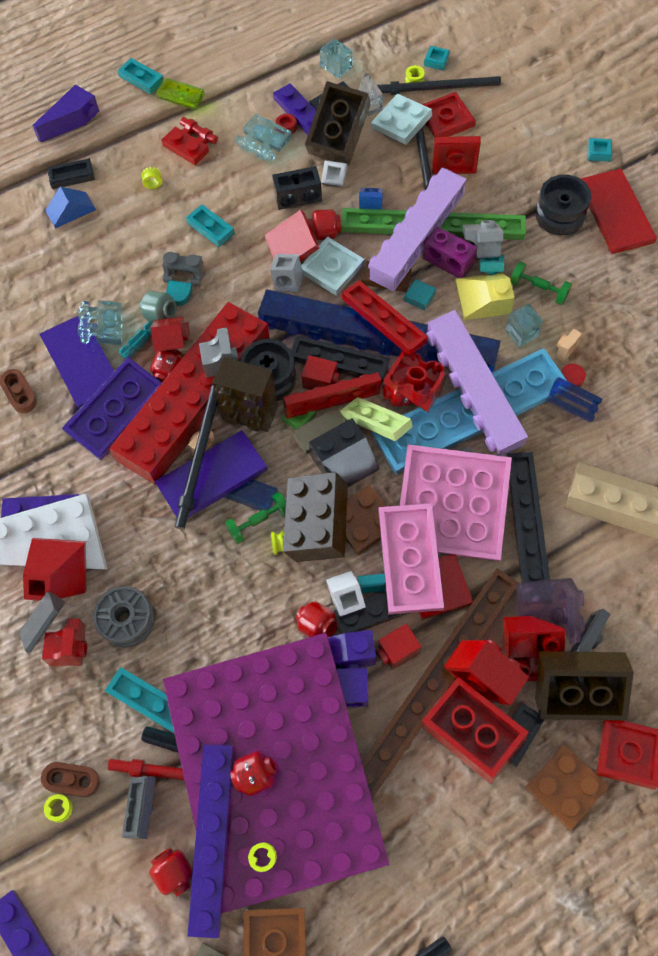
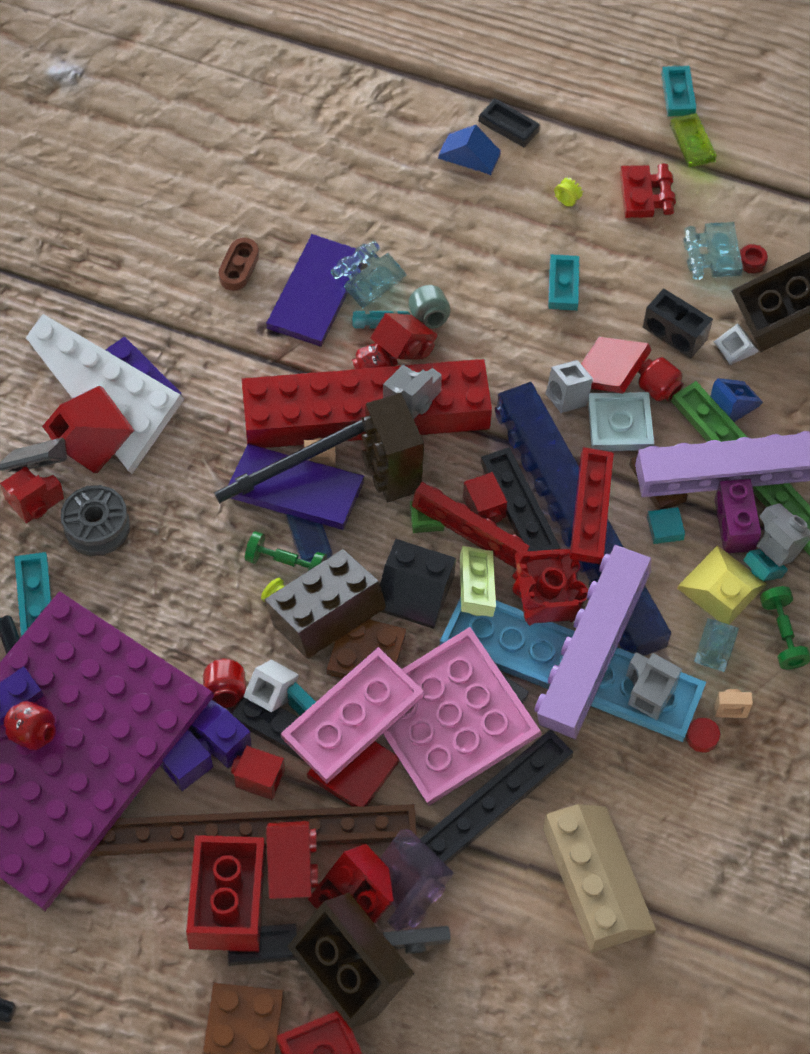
camera: 45 degrees right, 5 degrees down
dark purple slope [32,84,99,143] -> none
dark purple tile [62,357,162,461] -> none
dark grey piece [162,252,204,287] -> none
teal tile [166,280,193,306] -> none
black wheel [240,339,296,401] -> none
dark purple plate [273,83,316,135] -> none
dark tan slope [292,409,346,454] -> none
clear blue tile [546,377,602,422] -> none
none -> light grey brick [626,652,682,720]

